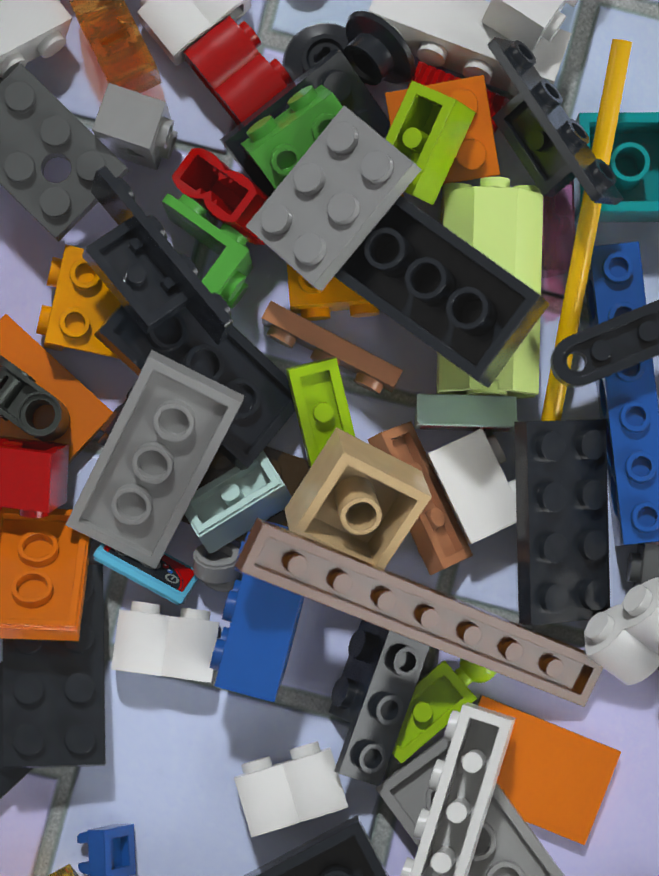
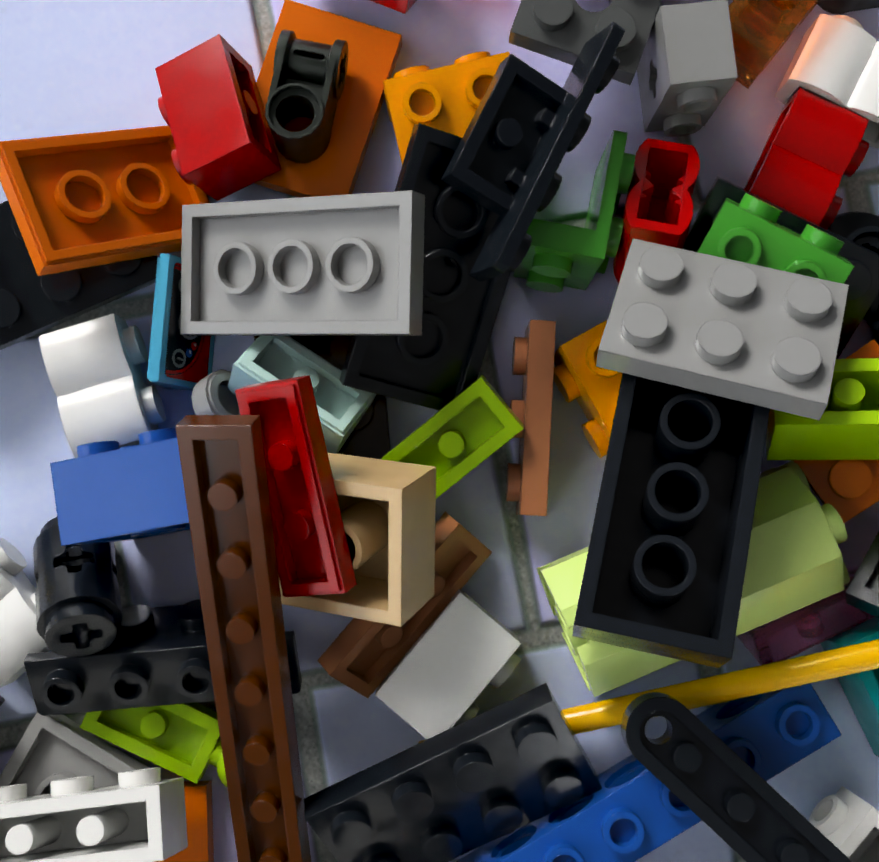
camera: 70 degrees right, 0 degrees up
light aqua slope [414,393,517,432] -> none
none -> black piece [33,517,123,657]
none -> red tile [235,375,357,597]

